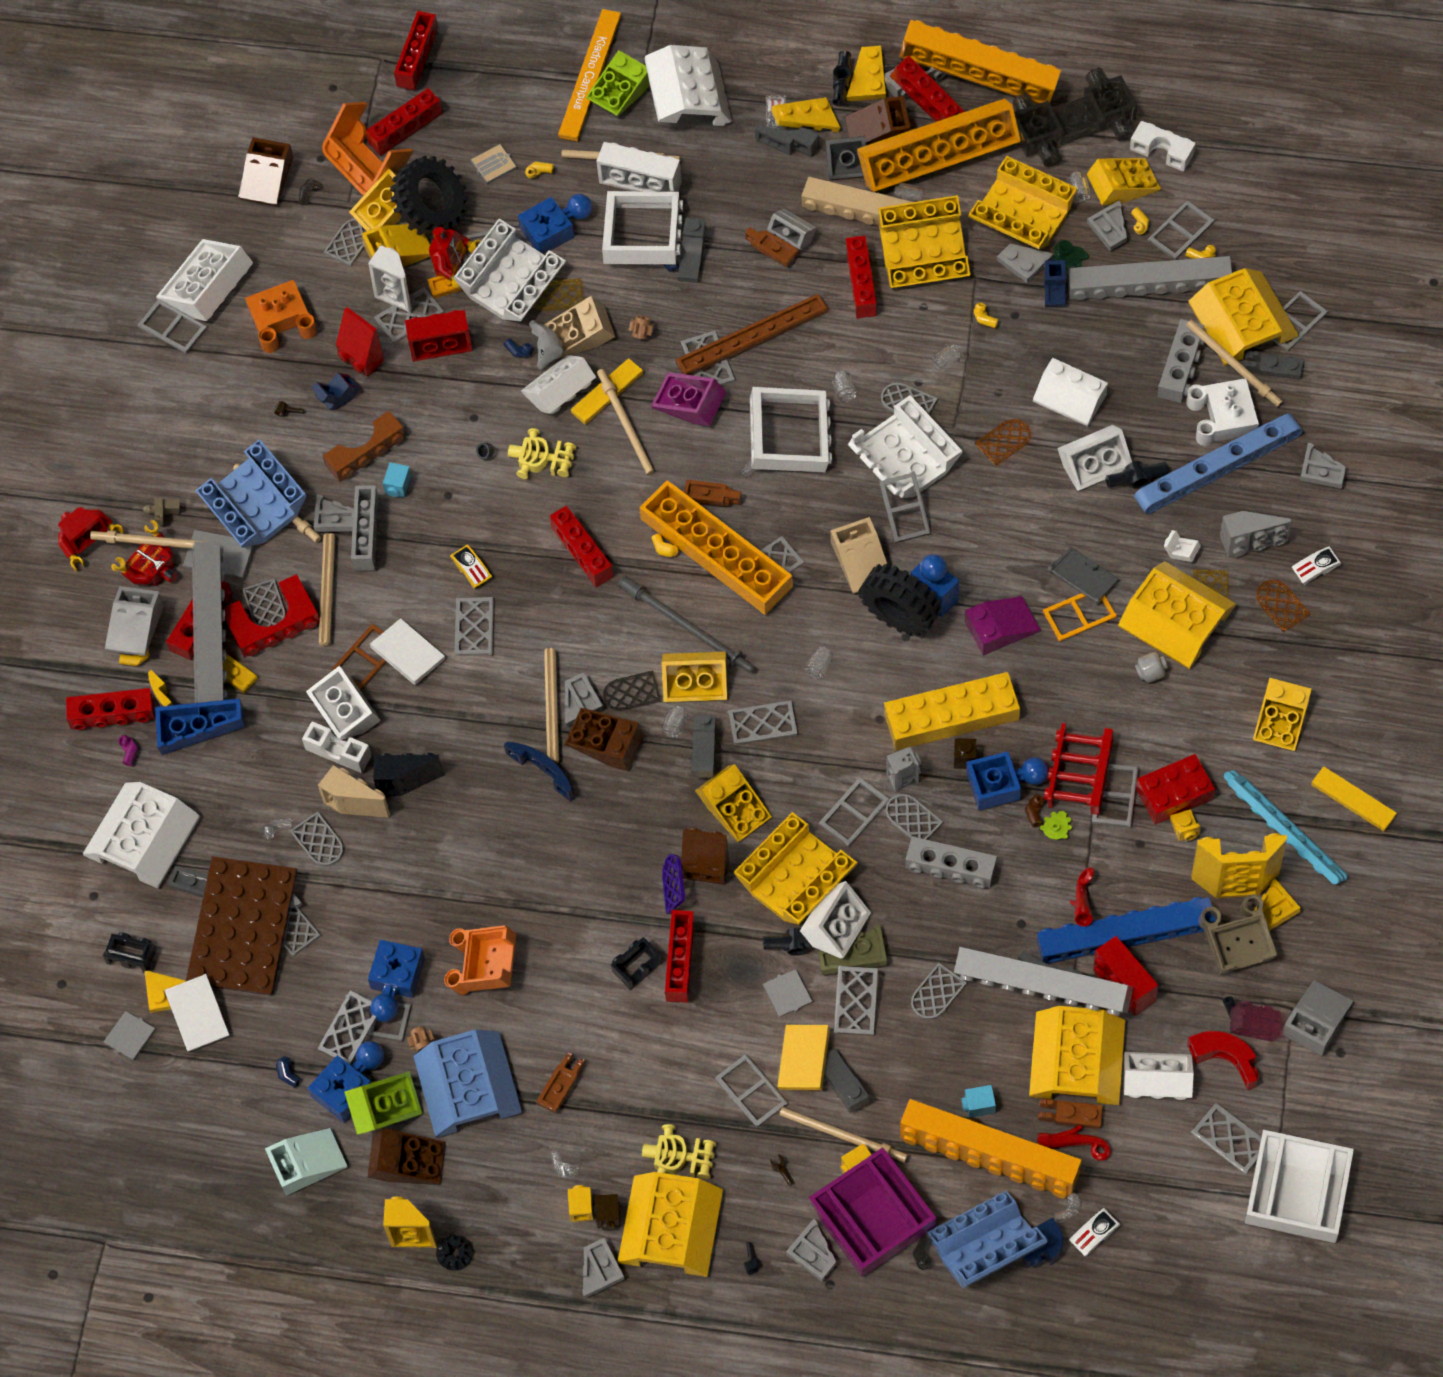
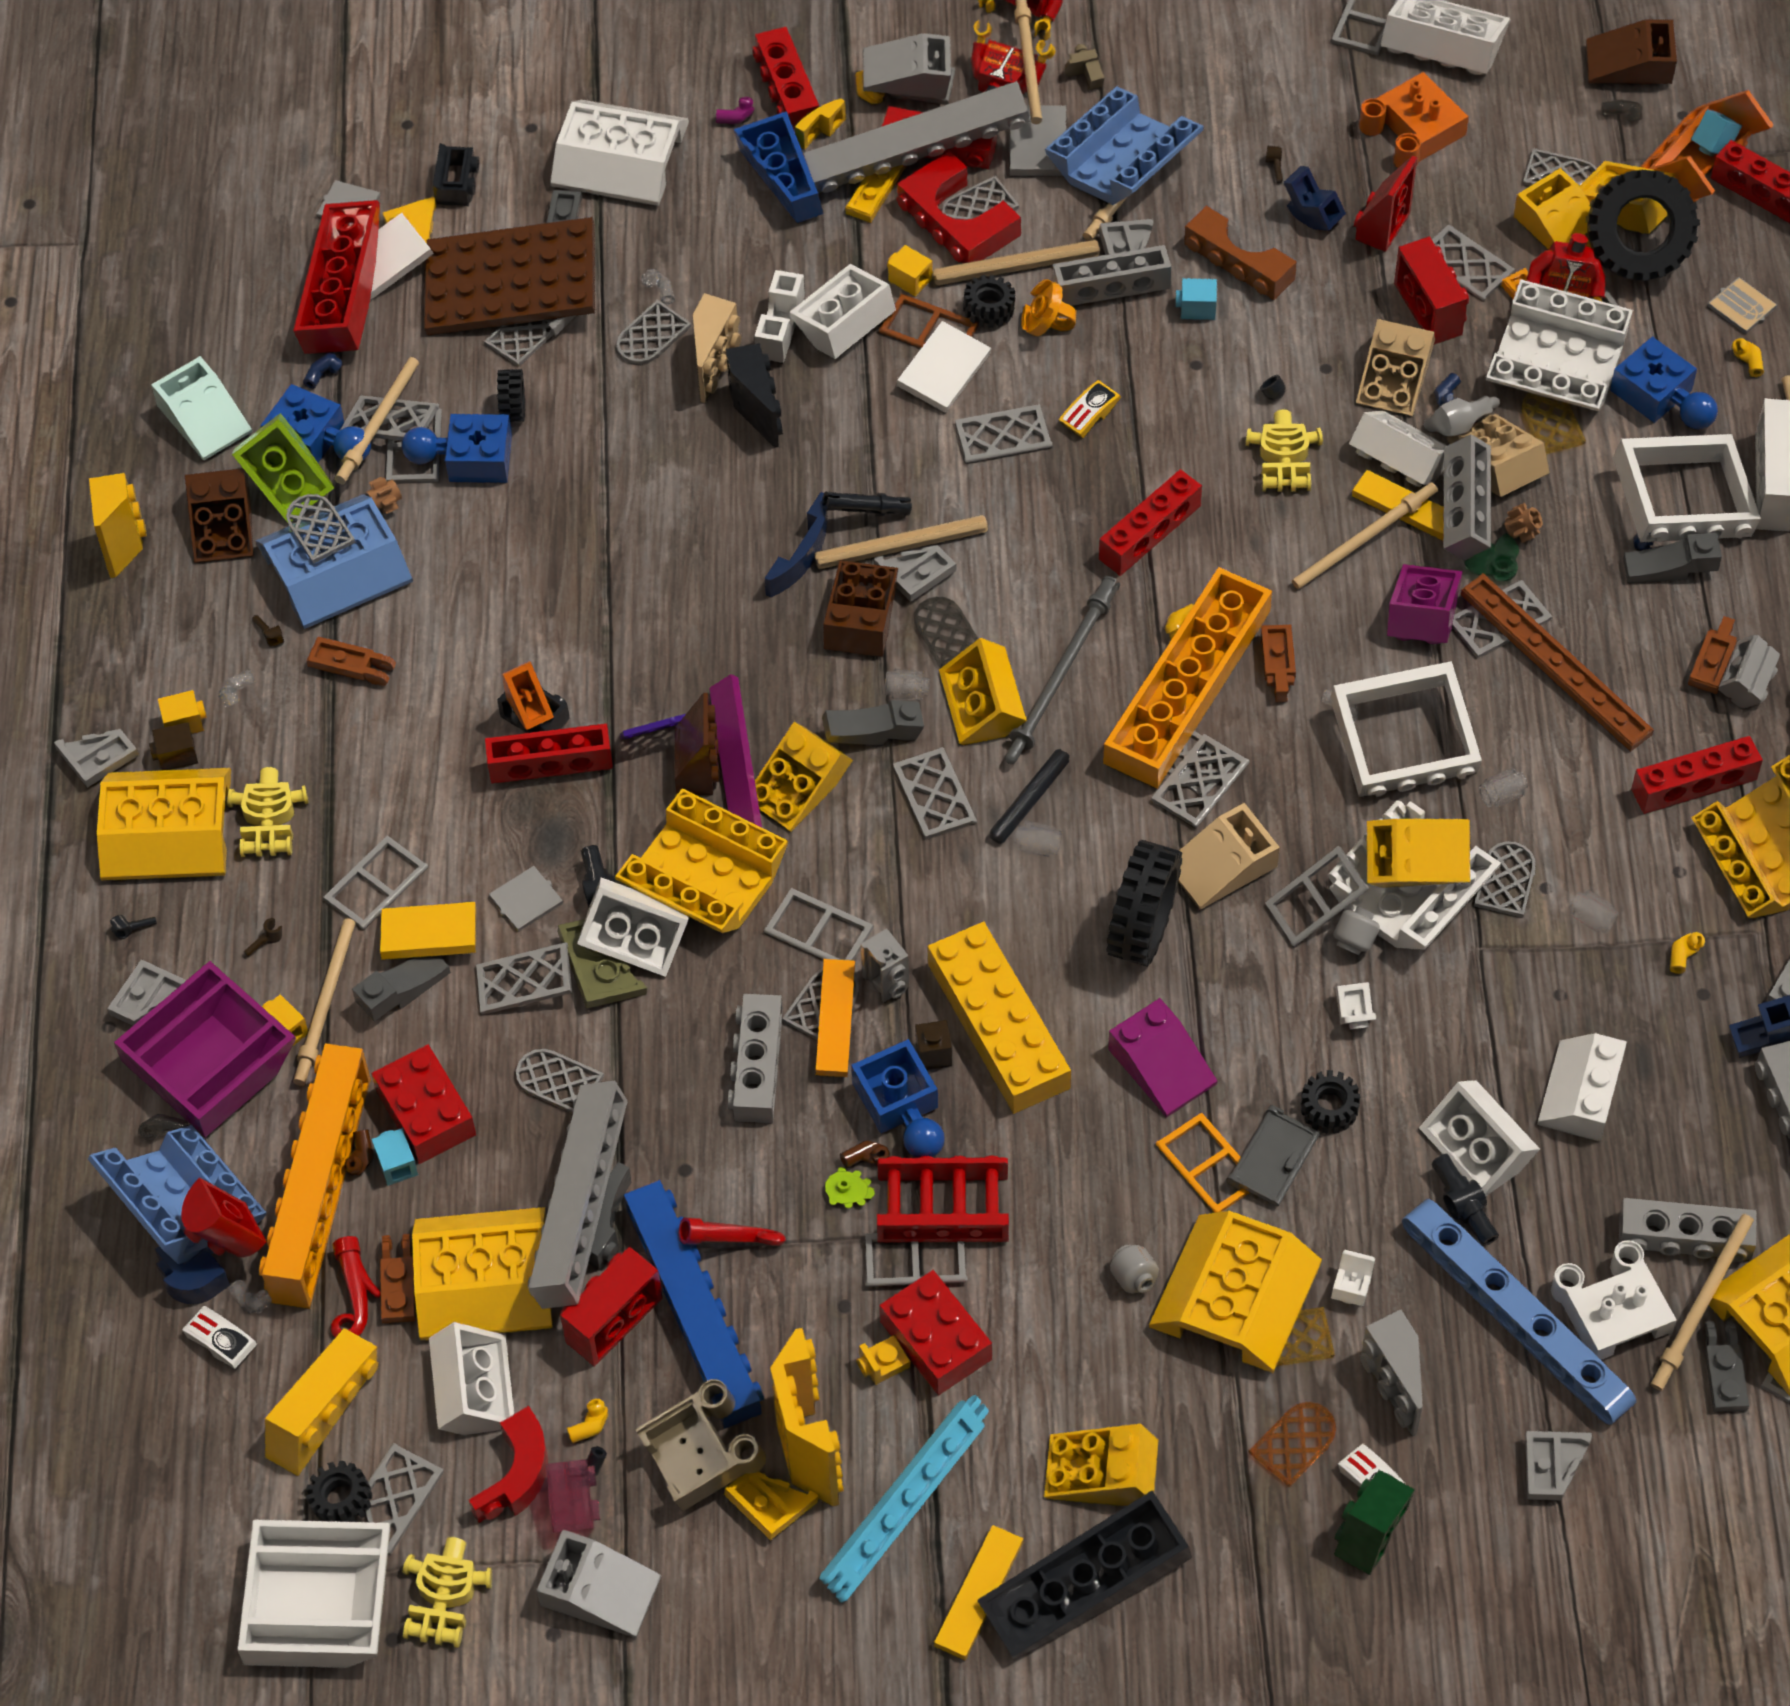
camera: 75 degrees right, 5 degrees down
white slope [368,245,411,312] -> none
black gear [436,1234,472,1271] -> none
orange piece [444,925,517,995] -> none
blue brick [910,554,959,617] -> none
clear orange window [975,419,1030,466] -> none
none -> red brick [181,1177,267,1258]
none -> dark brown hand [252,615,285,647]
none -> yellow wedge [265,1328,378,1476]
none -> light grey window [286,494,356,564]
none -> red slope [293,200,380,354]
none -> black tyre [306,1461,372,1522]
none -> tan bar [335,357,419,484]
none -> red brick [371,1044,476,1164]
none -> light yellow piece [403,1537,492,1648]
none -> black tyre [497,369,525,422]
none -> orange slope [502,661,554,730]
none -> yellow arm [567,1399,608,1443]
none -> magenta tile [709,674,762,828]
none -> light orange tile [816,959,855,1077]
none -> black pin [822,491,912,517]
none -> yellow brick [887,245,933,297]
none -> black tyre [963,275,1016,328]
none -> black slope [977,1490,1192,1659]
none -> black axle [990,749,1069,844]
none -> light orange tile [1021,279,1076,337]
none -> light grey window [1151,734,1250,828]
none -> black tyre [1301,1070,1360,1134]
none -> light grey head [1333,906,1380,955]
none -> dark green brick [1334,1470,1415,1575]
none -> white bracket [1335,982,1376,1030]
none -> tan slope [1356,319,1435,417]
none -> yellow slope [1367,819,1470,888]
none -> light grey brick [1443,434,1491,560]
none -> clear green plate [1464,533,1519,581]
none -> medium azure brick [1691,109,1742,157]

